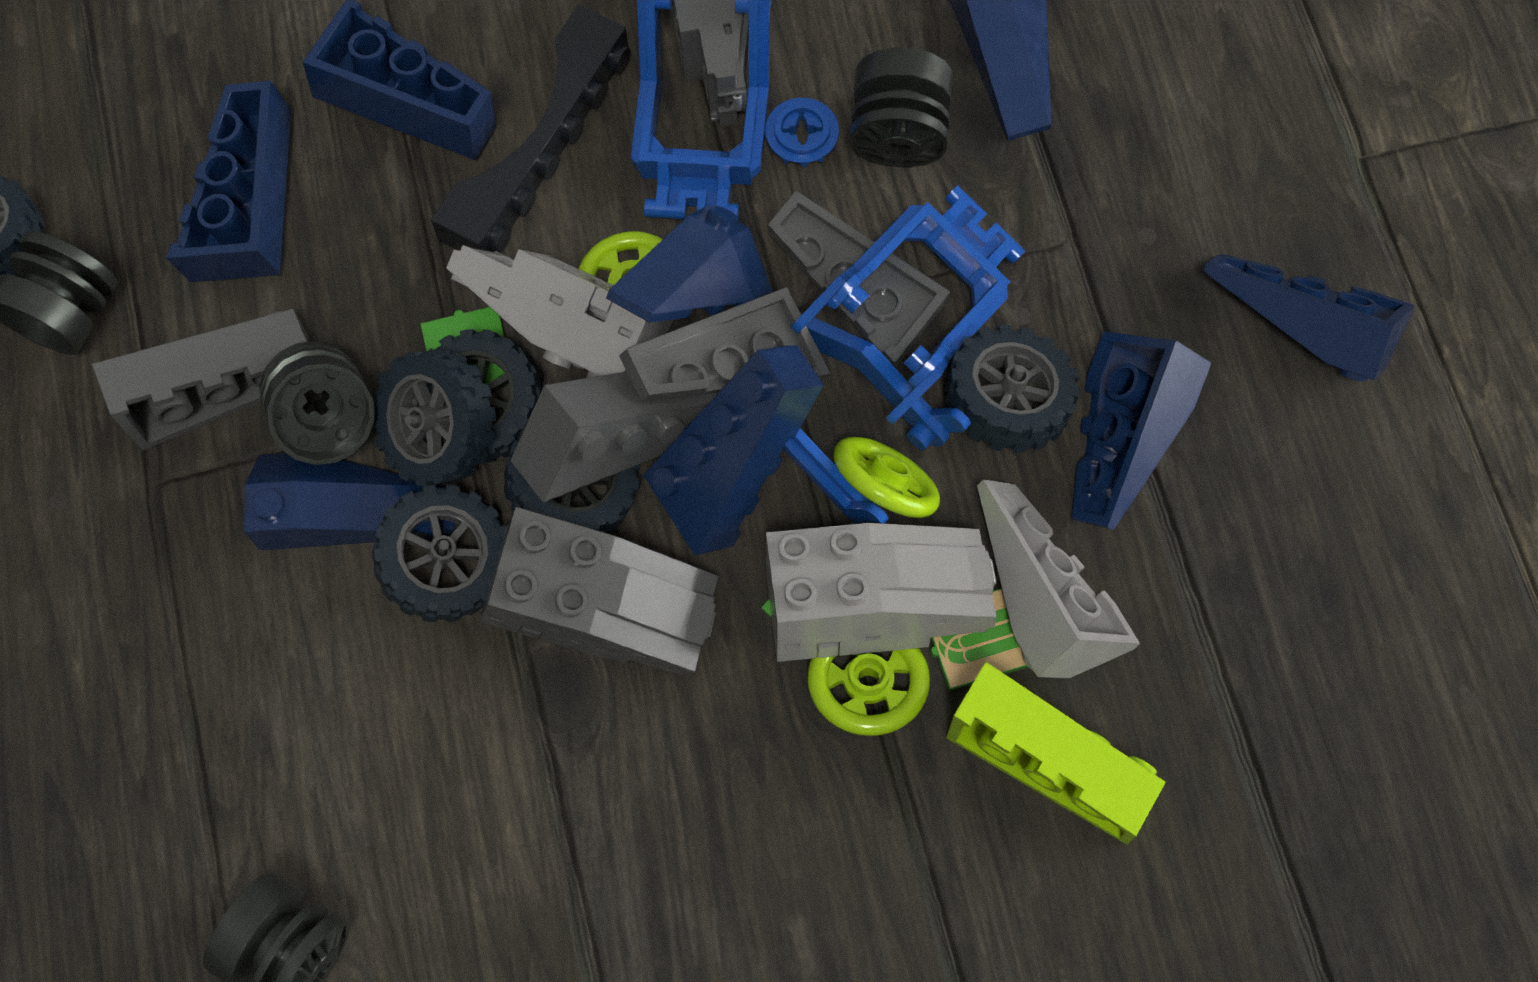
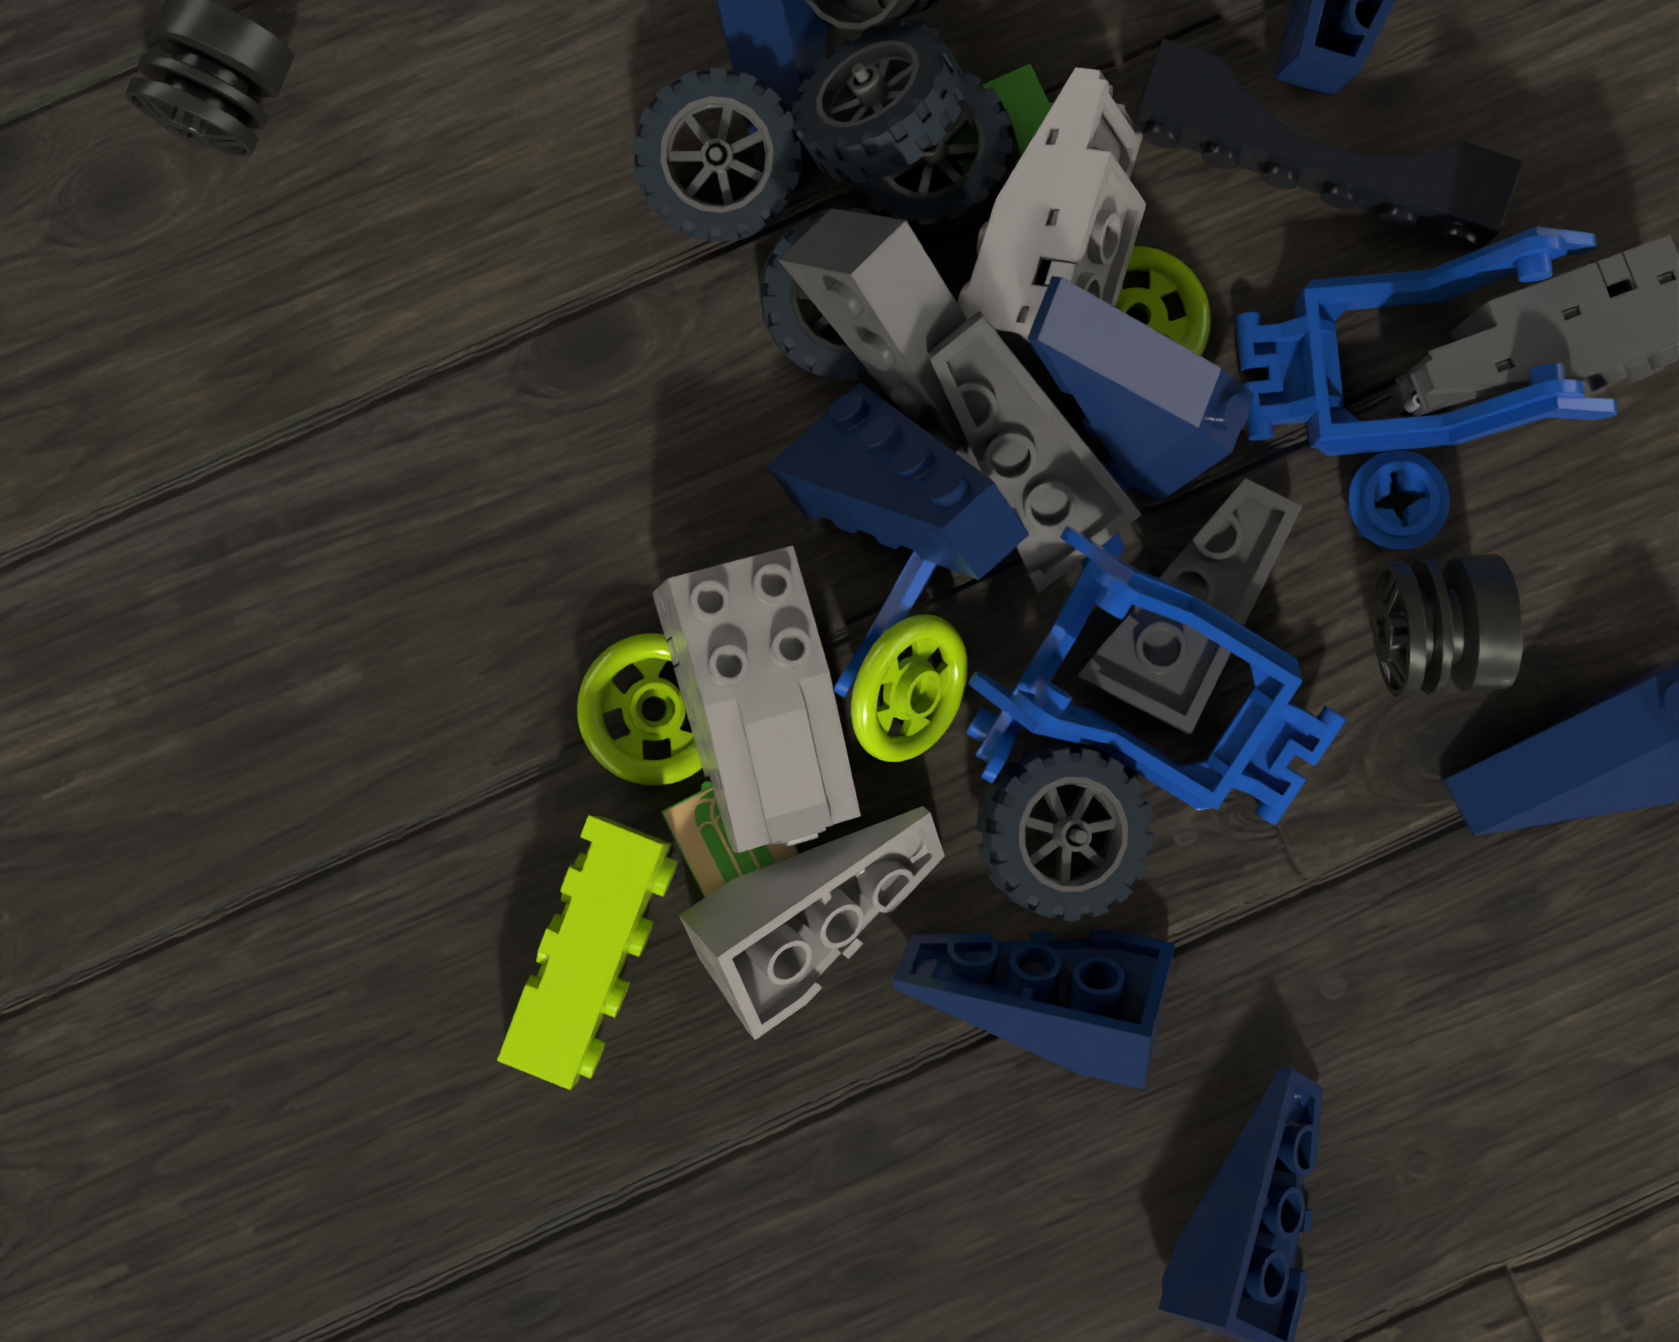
camera: 75 degrees right, 15 degrees up
dark grey piece [479,507,718,675] -> none

